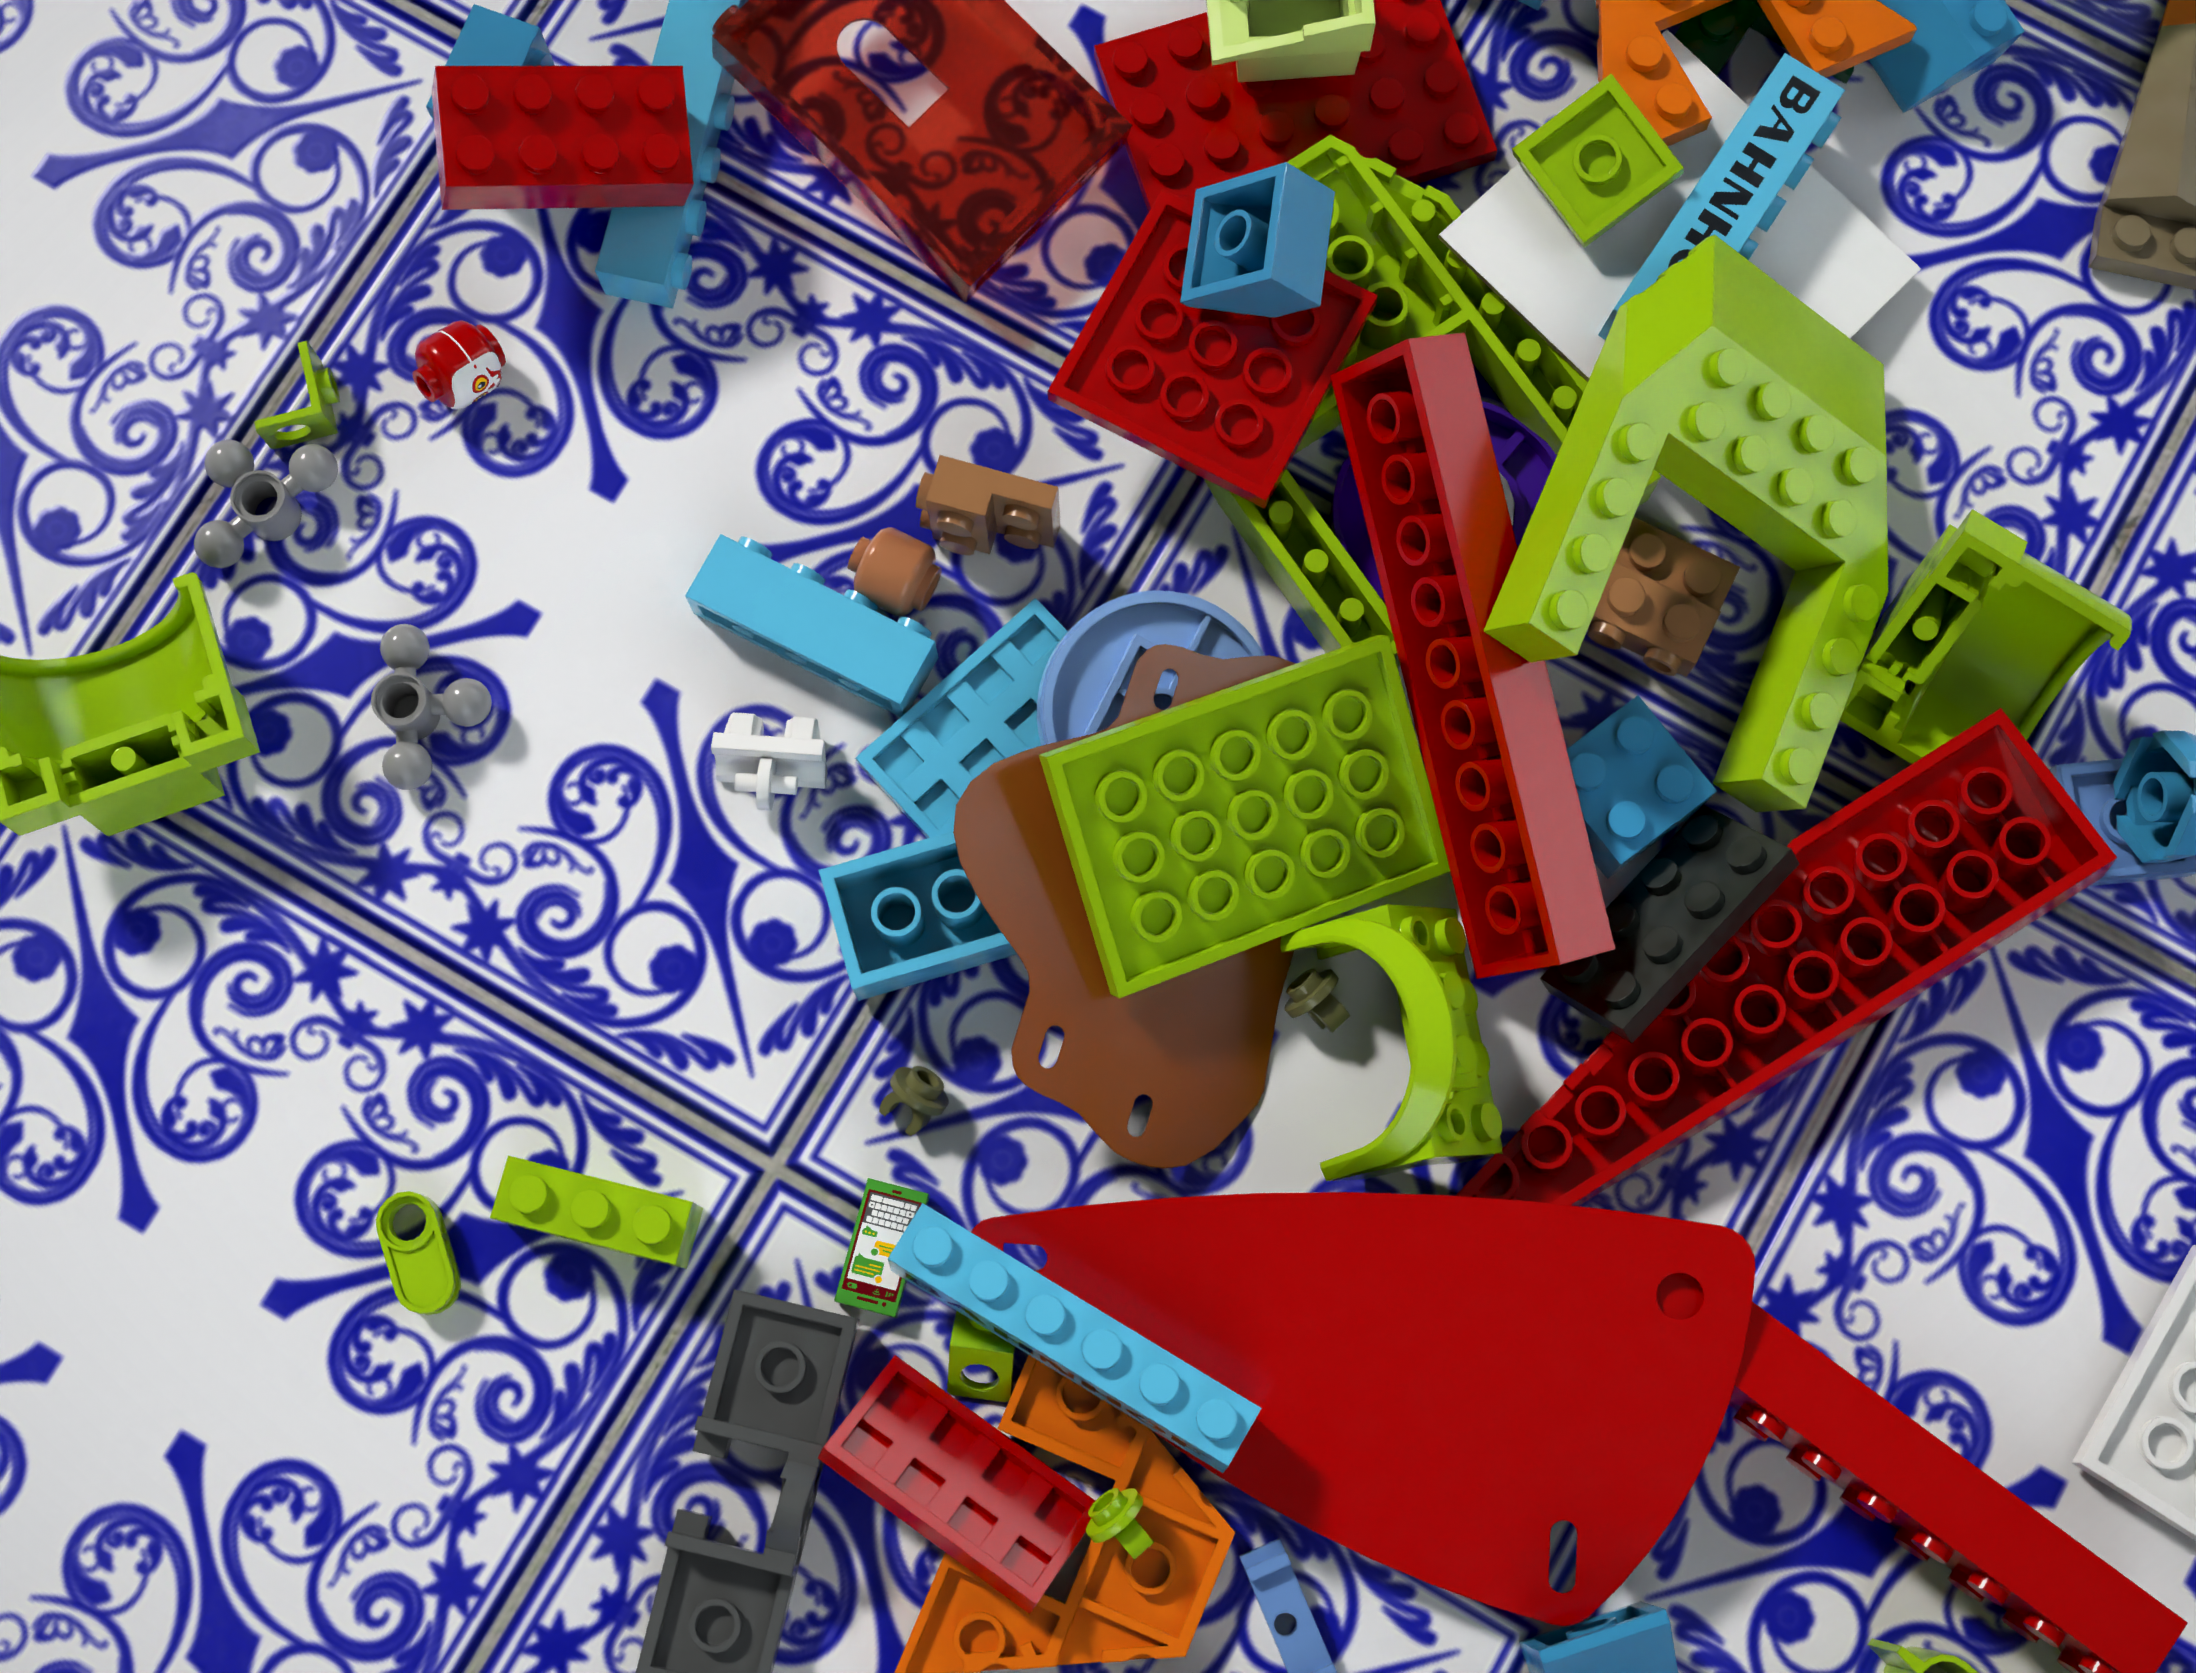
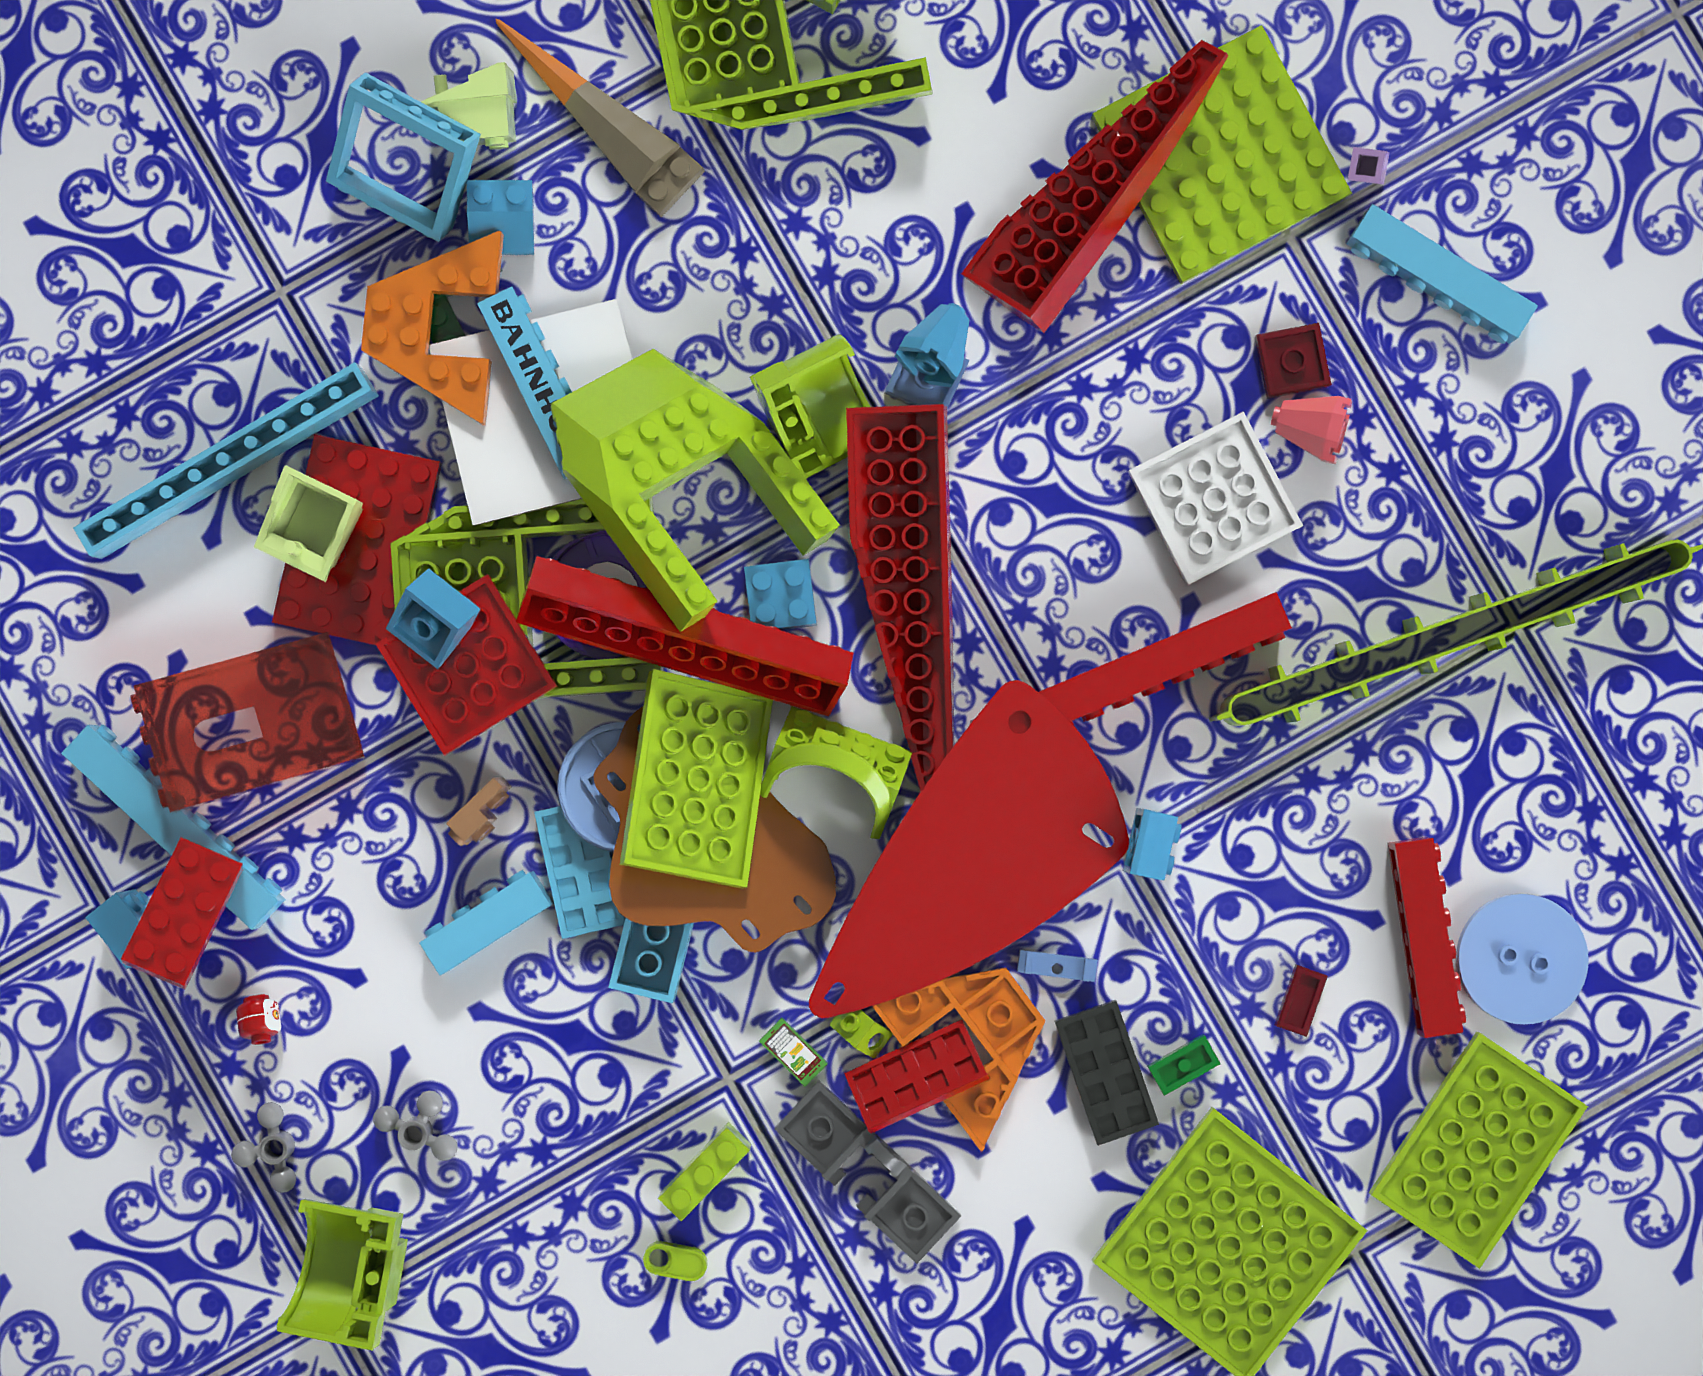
camera: 60 degrees left, 10 degrees up
lime bracket [254,340,340,449] -> none
white hips [711,712,828,811] -> none
nougat head [847,527,942,617] -> none
olive plate [879,1066,949,1136] -> none
medium azure brick [888,1203,1262,1473] -> none
lime plate [1086,1488,1154,1560] -> none
olive plate [1284,968,1350,1033] -> none
lime plate [1512,74,1684,248] -> none
pearl dark grey plate [1540,805,1800,1043] -> none
medium nougat plate [1587,517,1740,677] -> none

